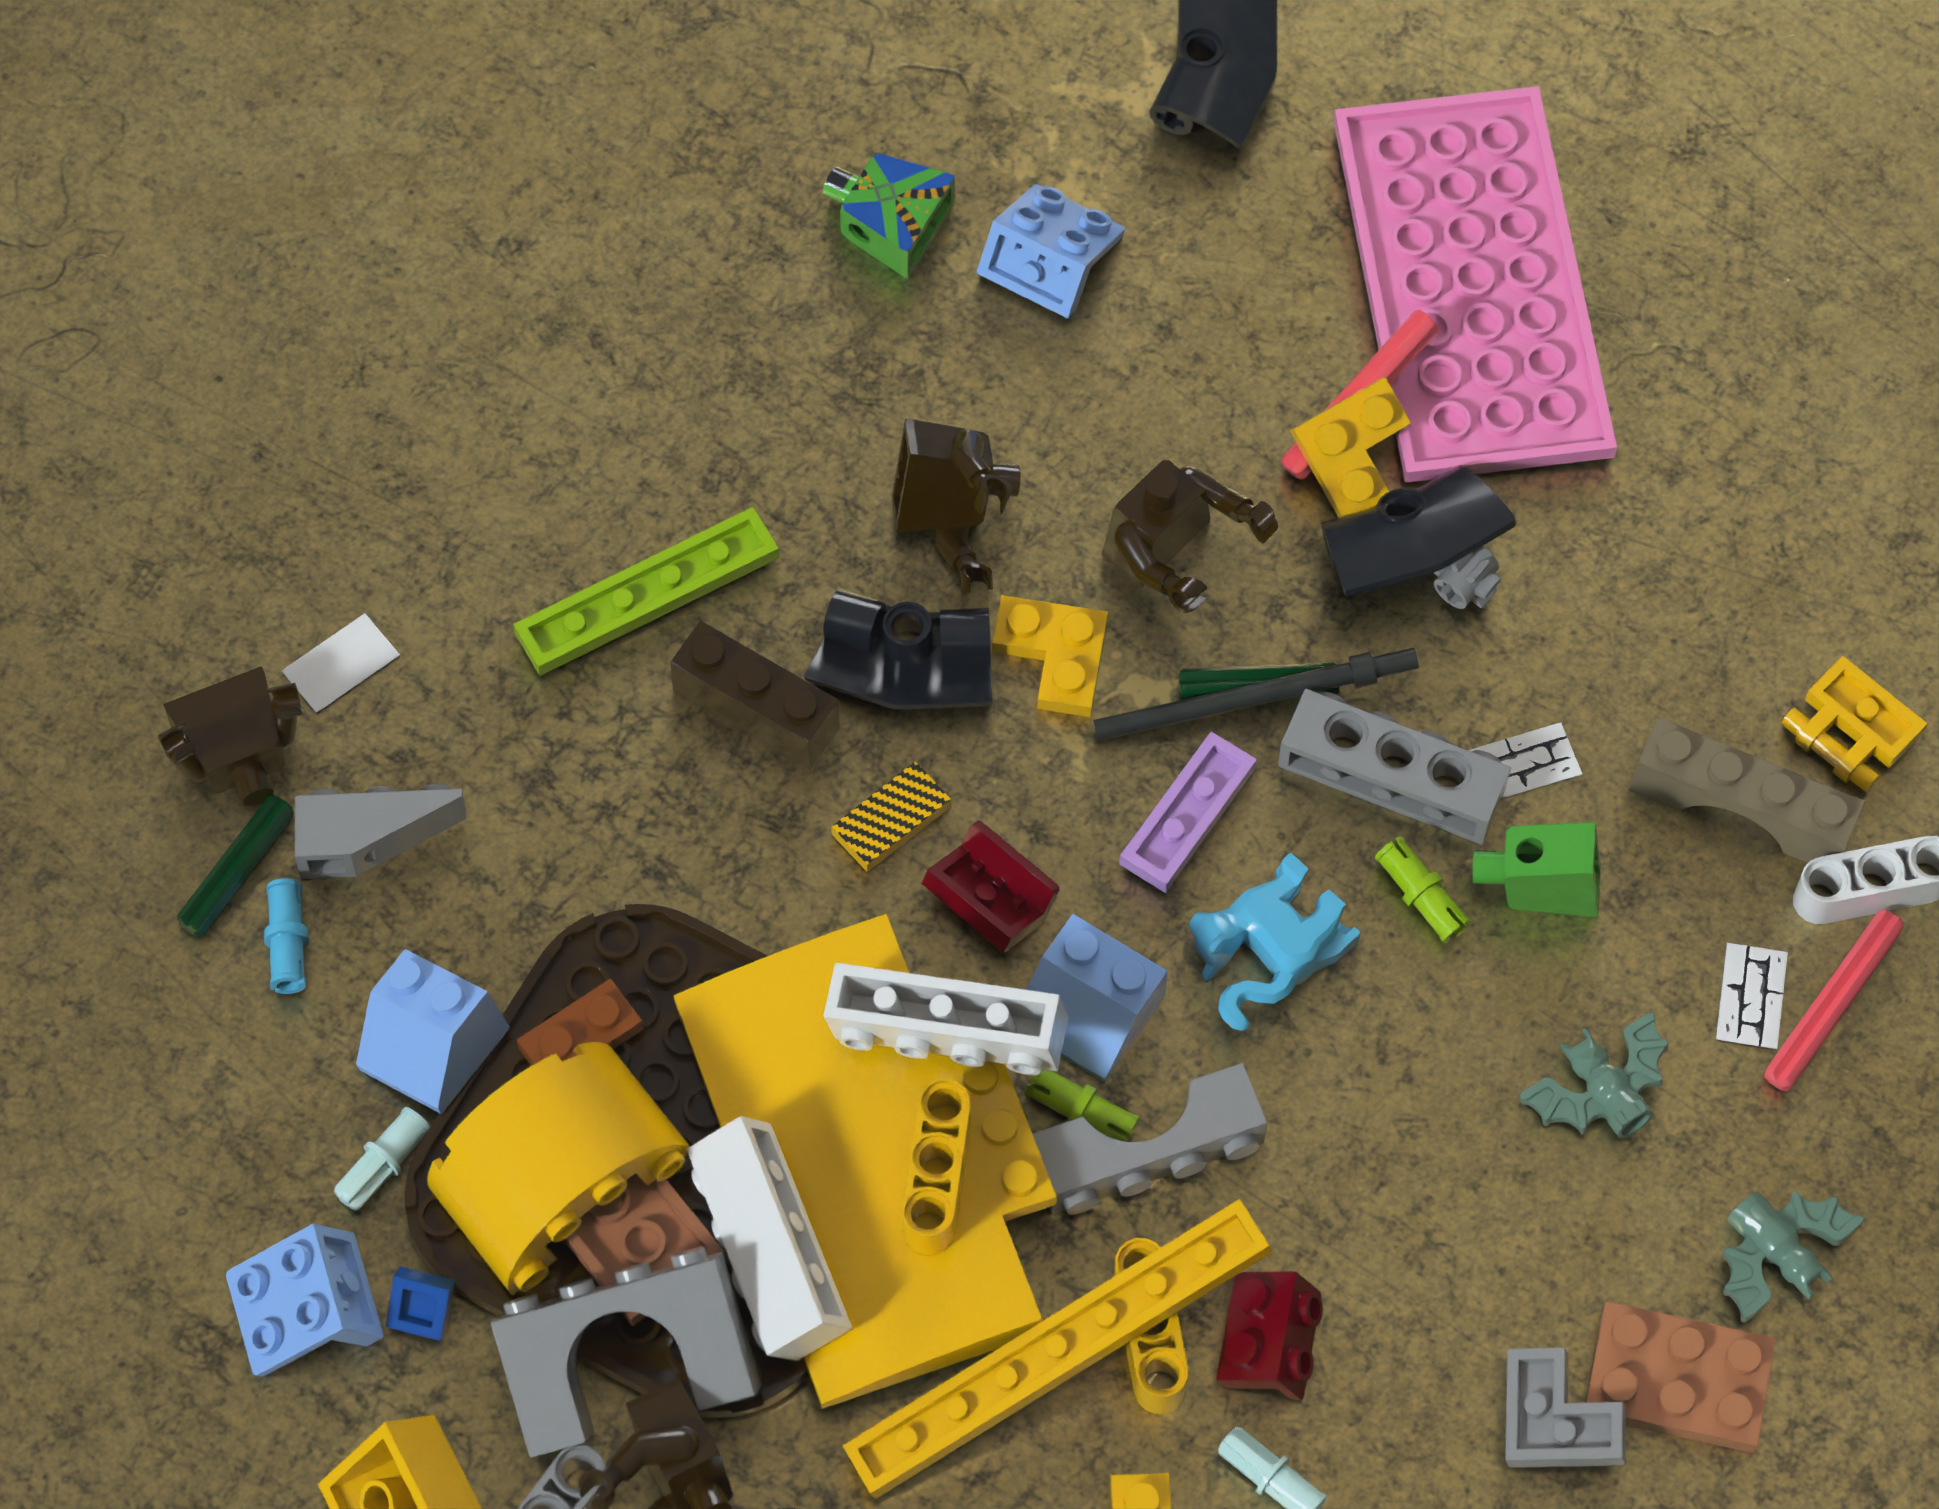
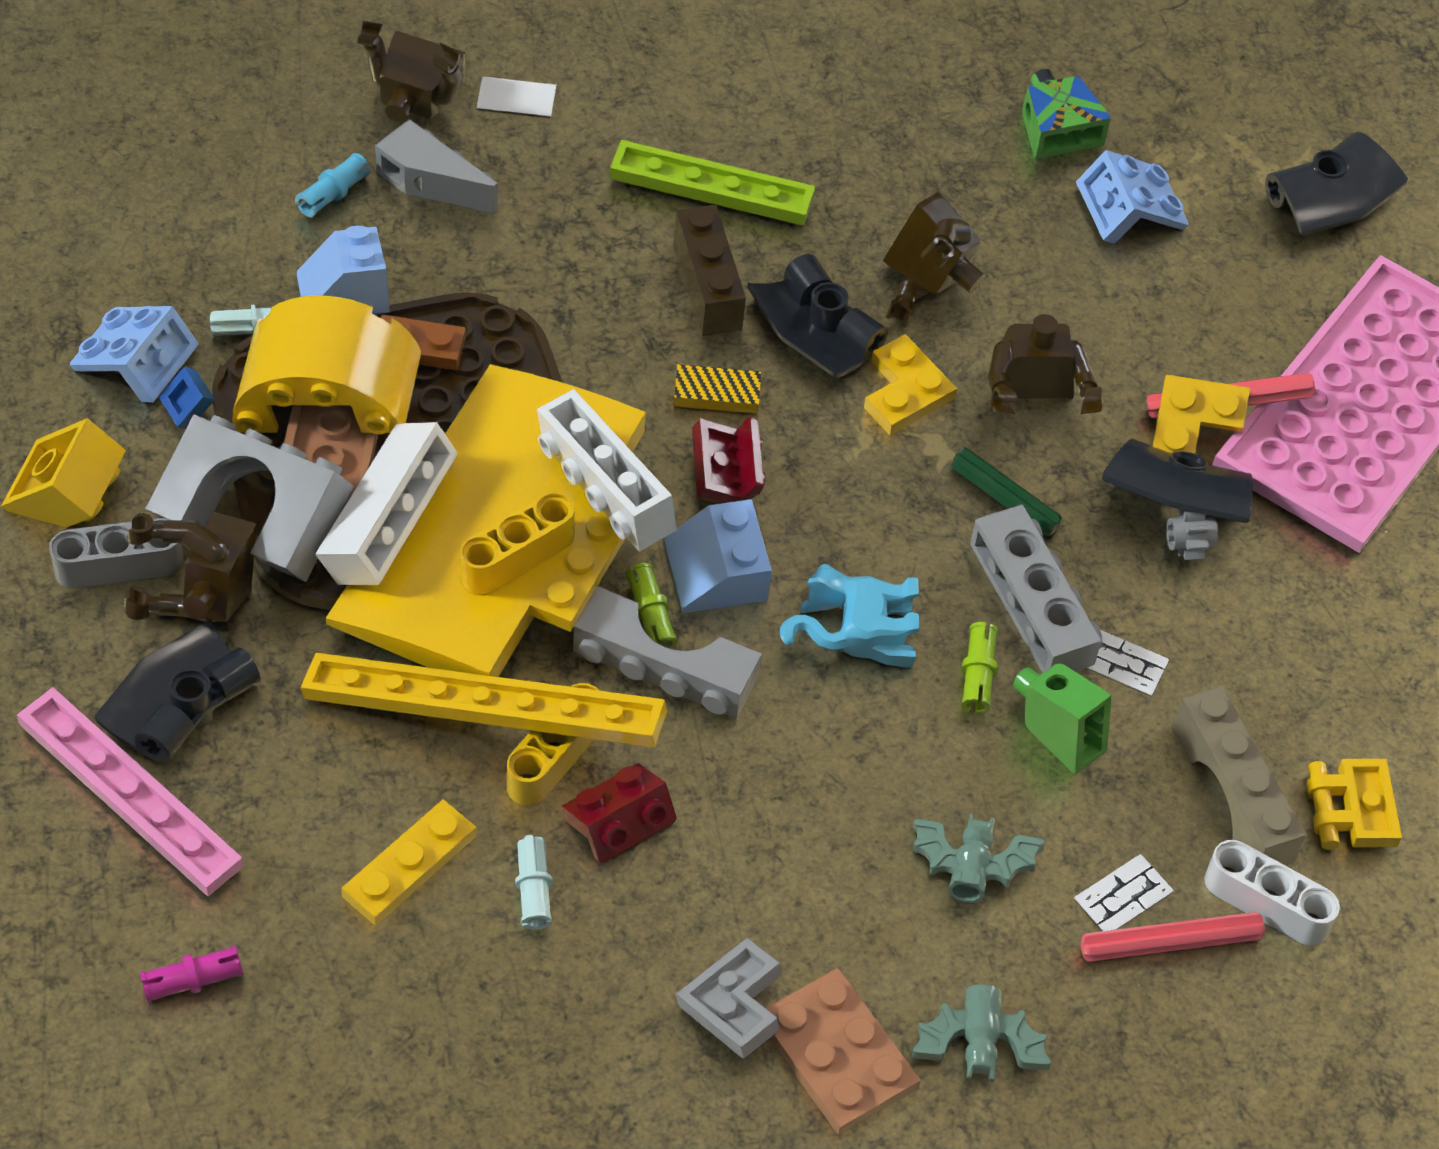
camera: 40 degrees right, 10 degrees down
dark green axle [177,795,294,937] -> none
pearl dark grey bar [1093,648,1419,741] -> none
lavender plate [1119,731,1257,893] -> none

